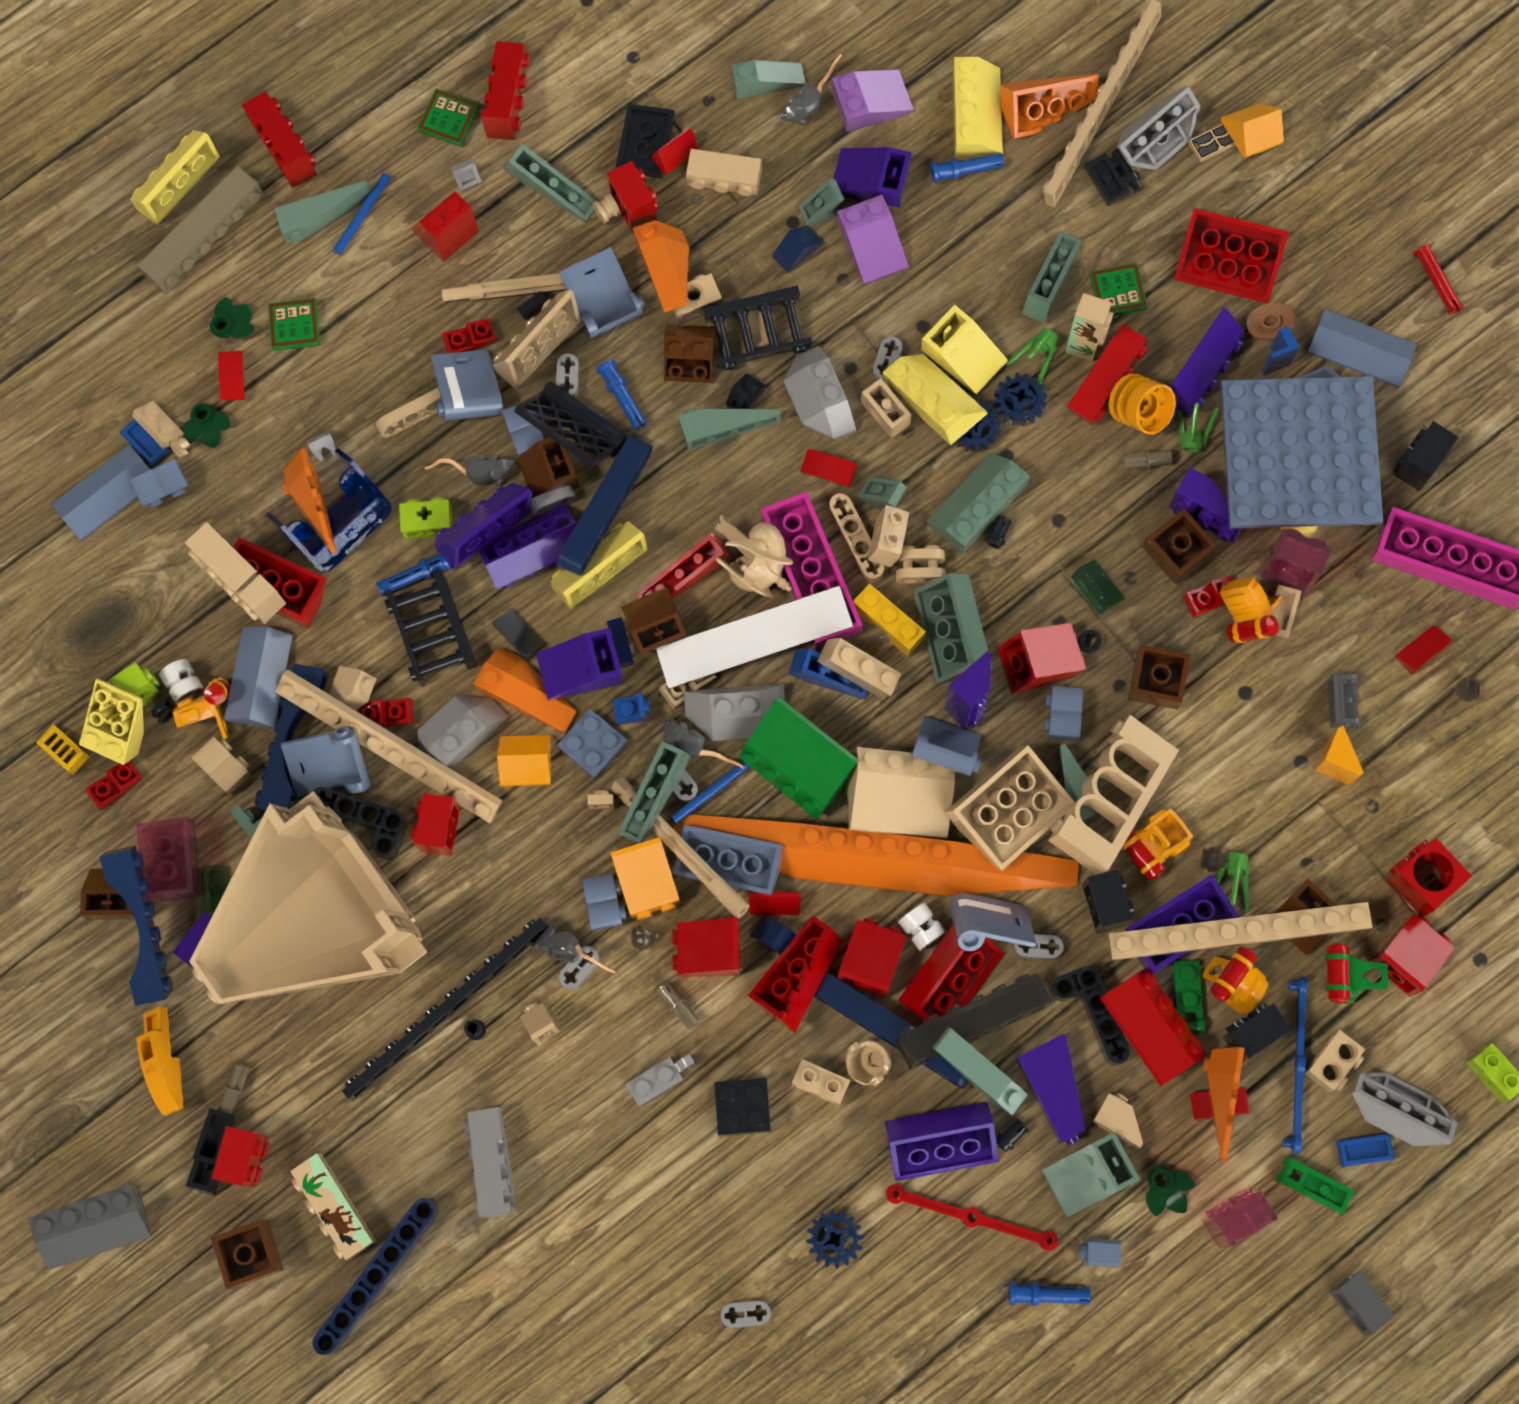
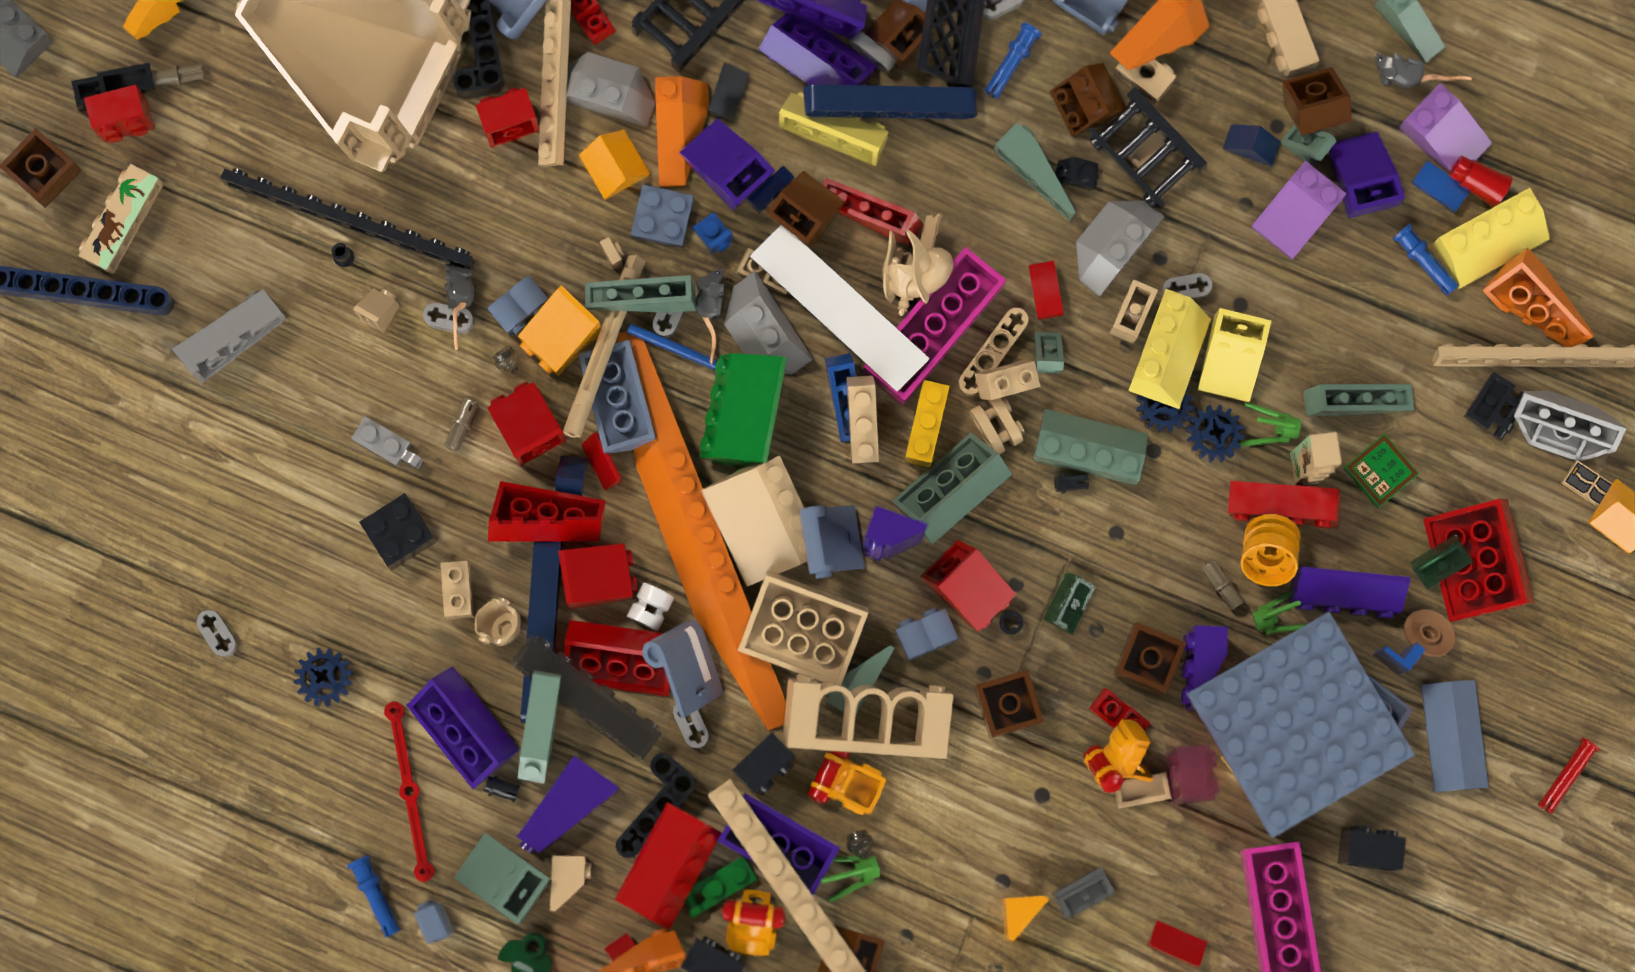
camera: 50 degrees right, 5 degrees up
none -> reddish brown brick [1282,67,1352,135]
none -> blue tile [1411,160,1470,213]
none -> clear green slope [1411,535,1473,589]
none -> red plant [1449,155,1513,208]

